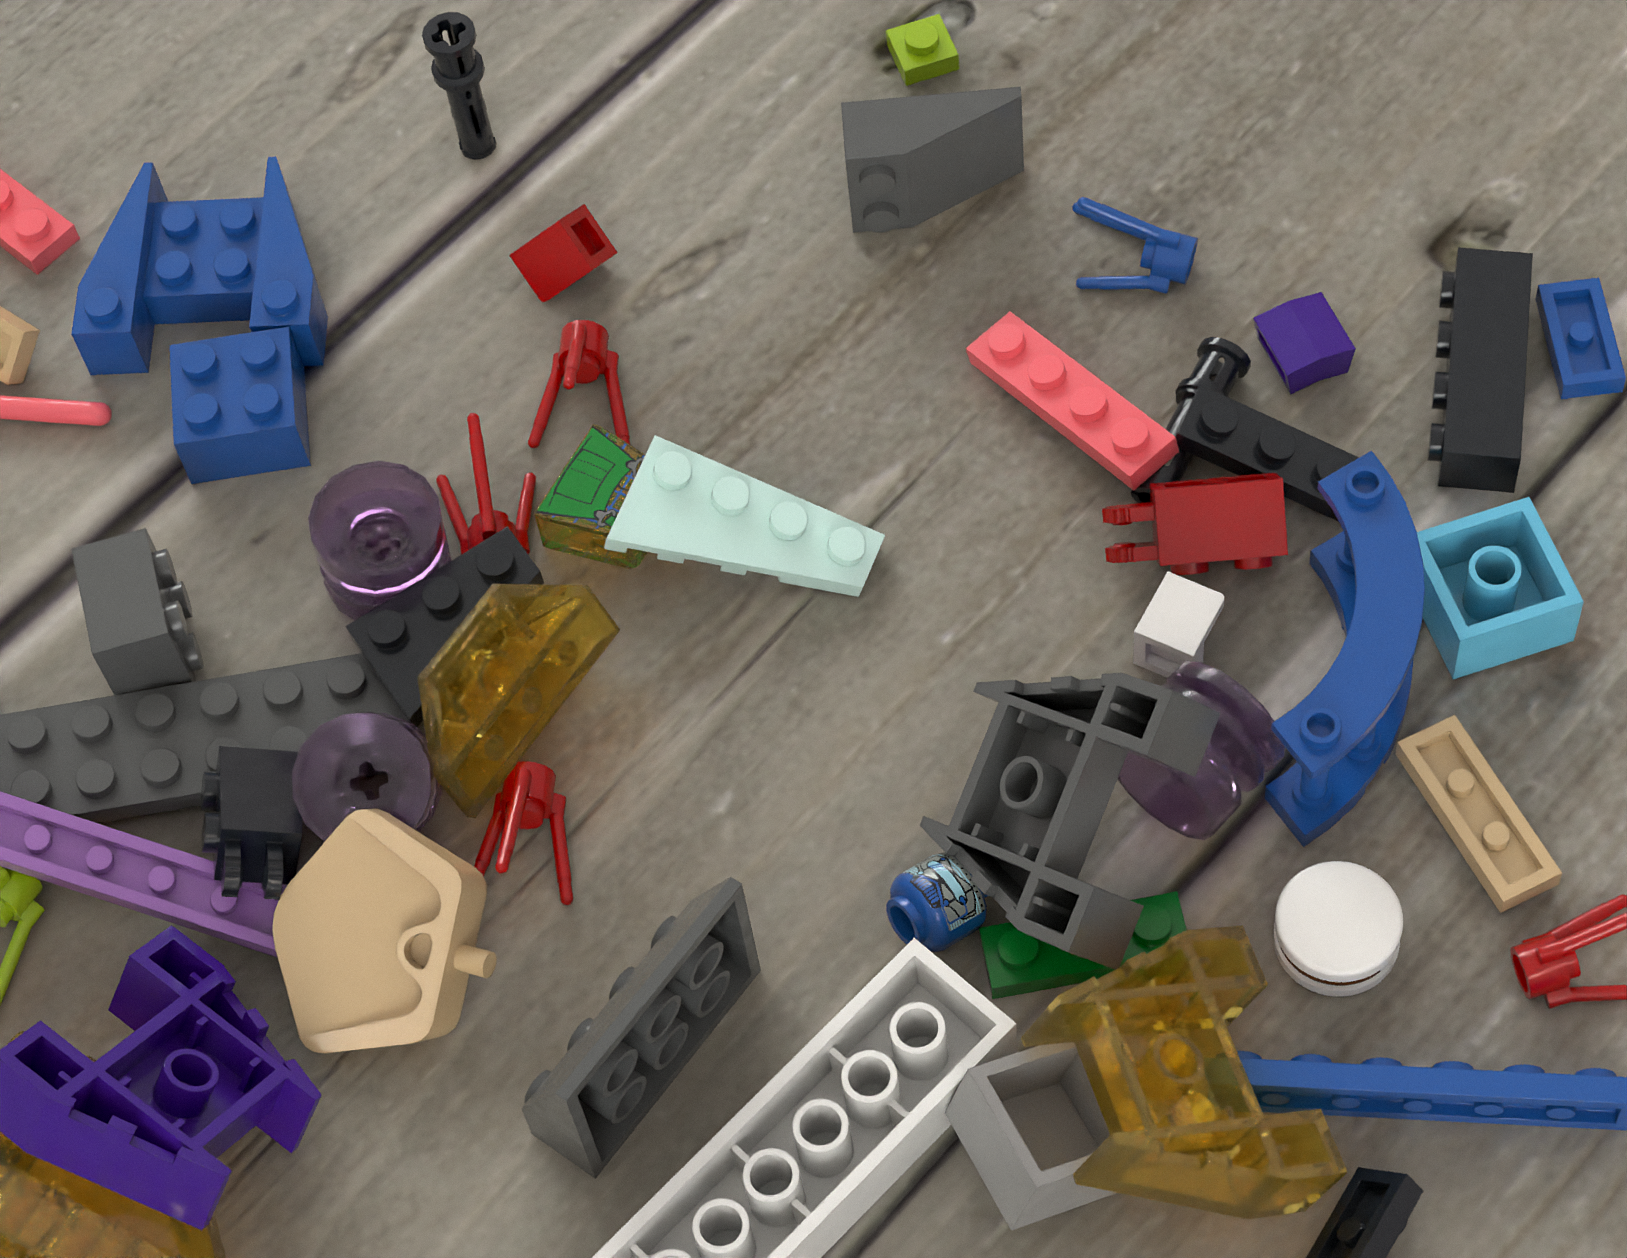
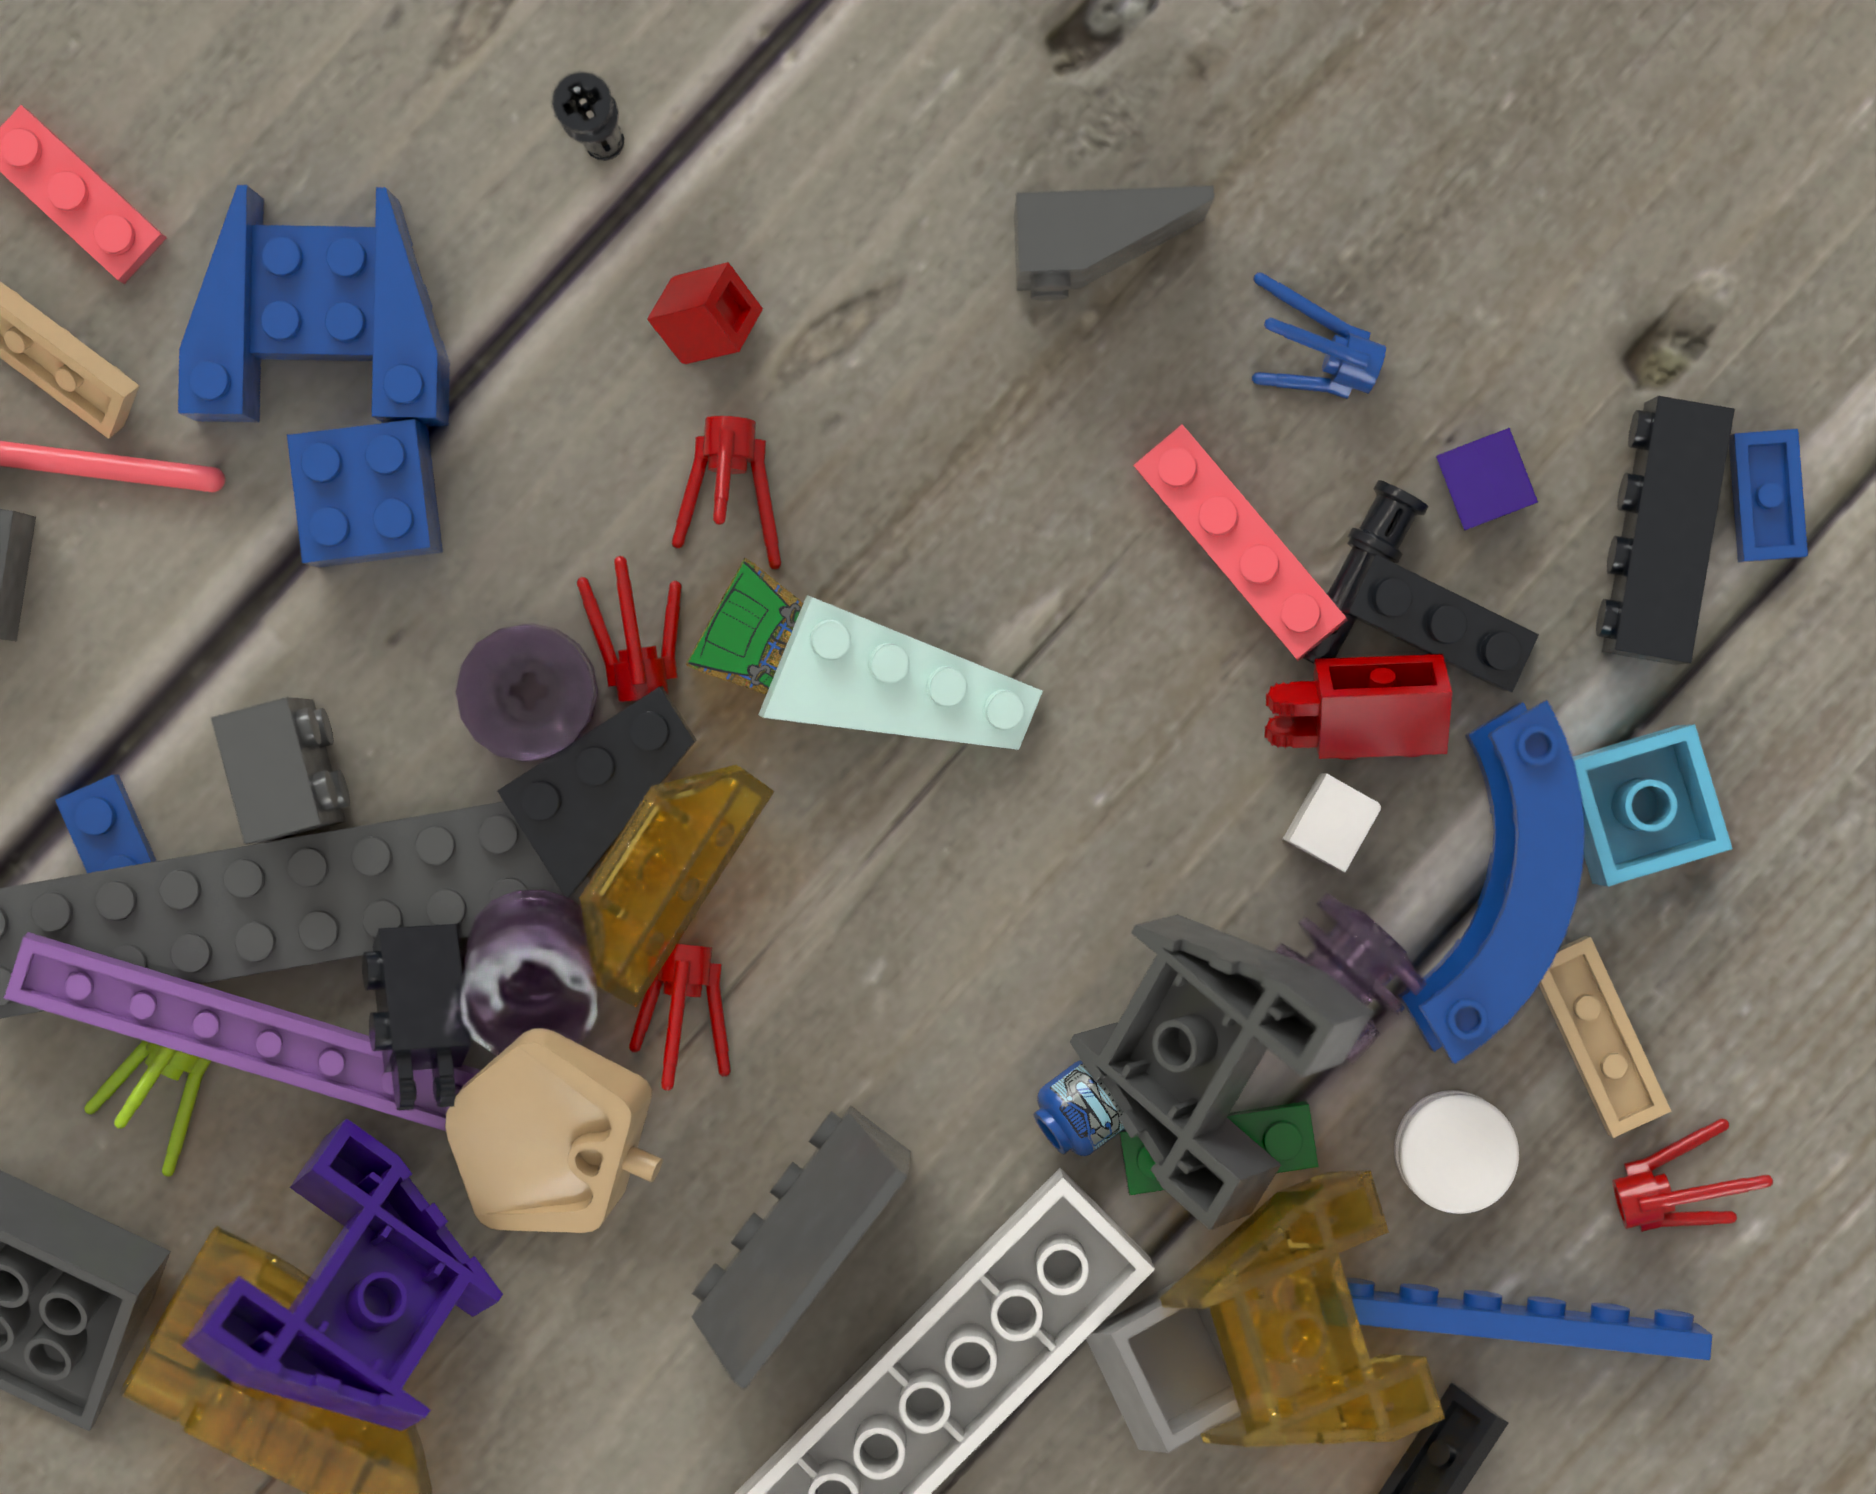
camera: 10 degrees left, 30 degrees up
lime plate [886,14,960,86] -> none

